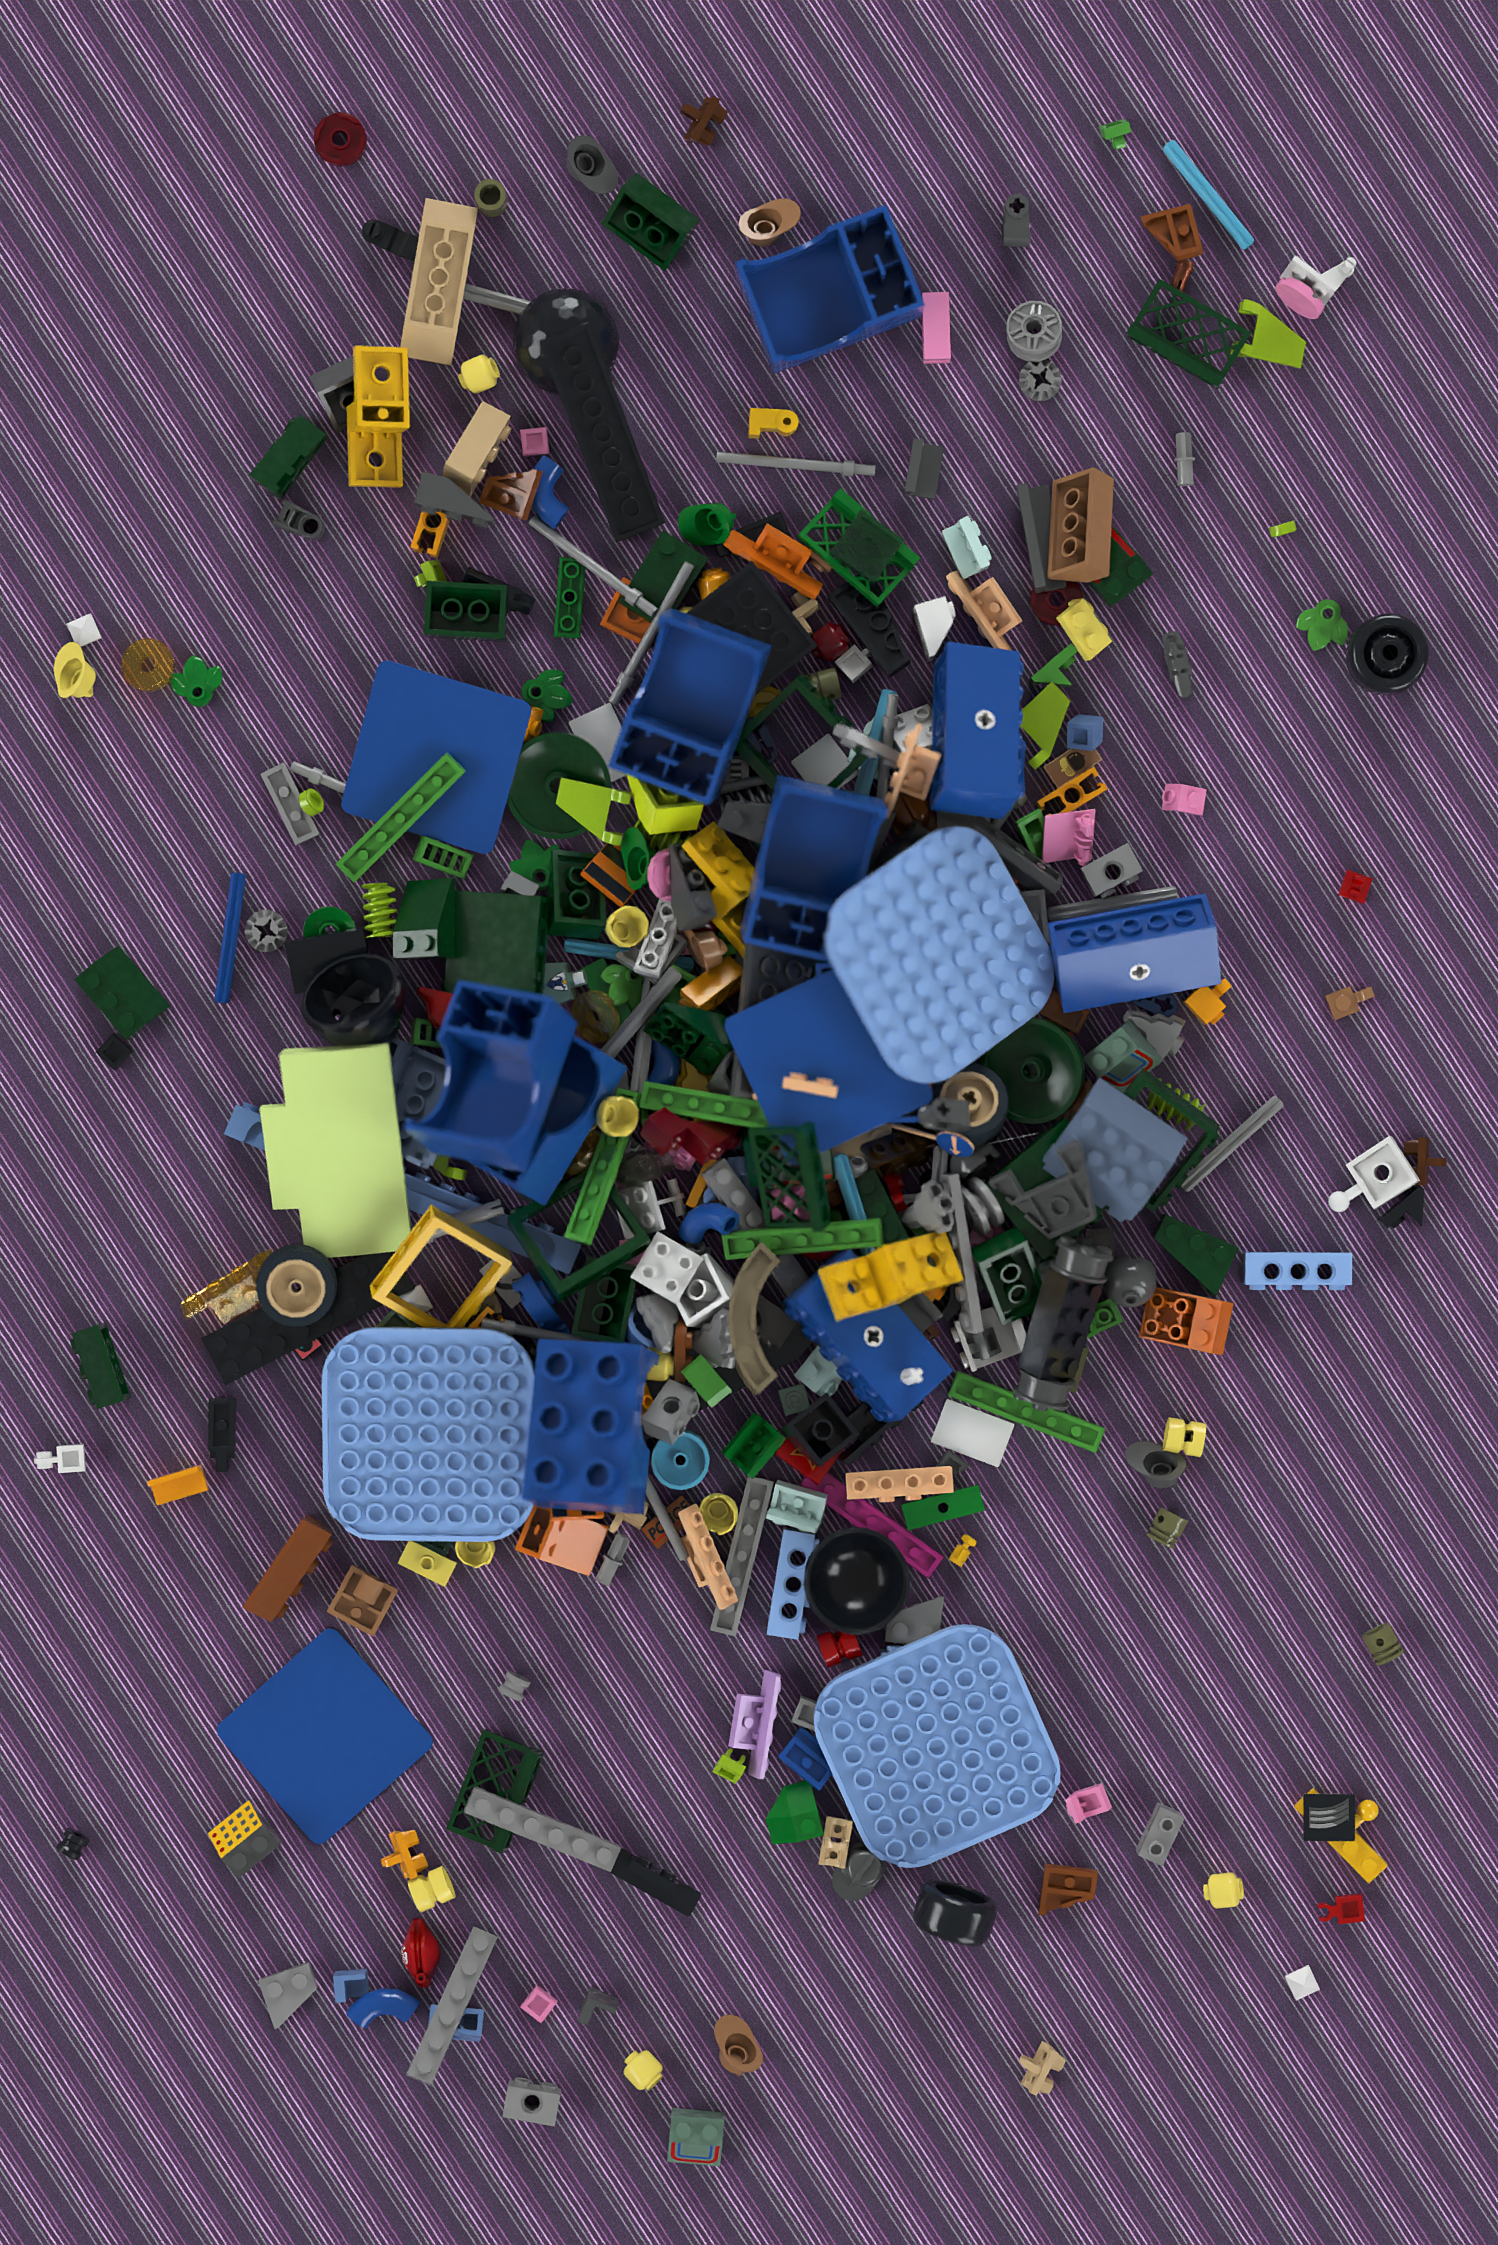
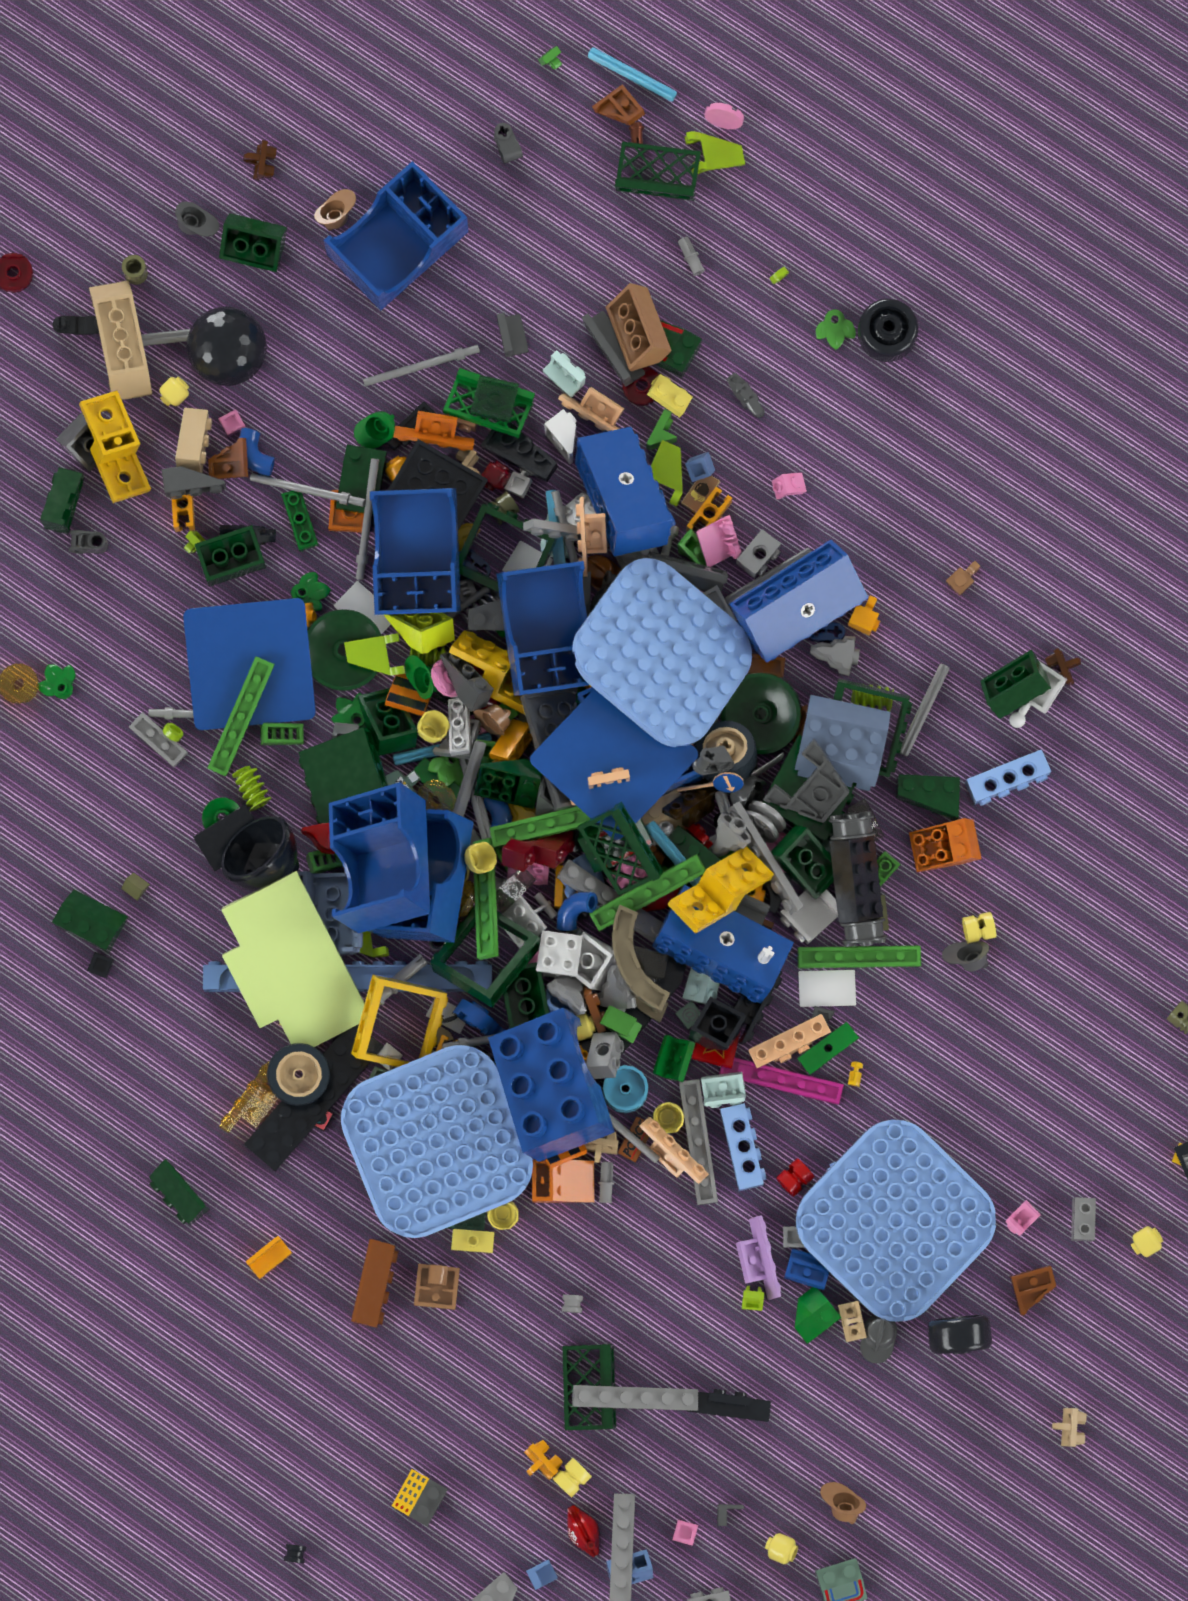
camera: 25 degrees left, 10 degrees down
white plate [34,1444,86,1473] -> none
black hinge [208,1398,236,1472] -> none
blue axle [214,872,246,1004] -> none
blue piece [217,1628,433,1844] -> none
light grey gear [245,910,287,952] -> none
blue cylinder [346,1988,420,2028] -> none
dark green slope [393,878,455,961] -> none
black plate [538,321,666,543] -> none
yellow leg [748,408,799,439] -> none
black piece [803,1527,909,1635] -> none
light grey wing [885,1596,944,1644] -> none
bright pink piece [922,292,951,364] -> none
dark grey tile [967,1327,1002,1361] -> none
light grey wheel [1006,301,1062,362] -> none
light grey gear [1019,359,1062,401] -> none
sand green slope [1083,1019,1163,1092] -> none
dark grey cylinder [1104,1255,1156,1308] -> none
olive piece [1146,1507,1189,1549] -> none
white plate [1280,255,1356,306] -> none
red tile [1338,870,1373,904] -> none
black slope [1377,1185,1424,1229] -> none
none -> olive slope [121,872,150,901]
none -> dark green slope [980,649,1051,719]

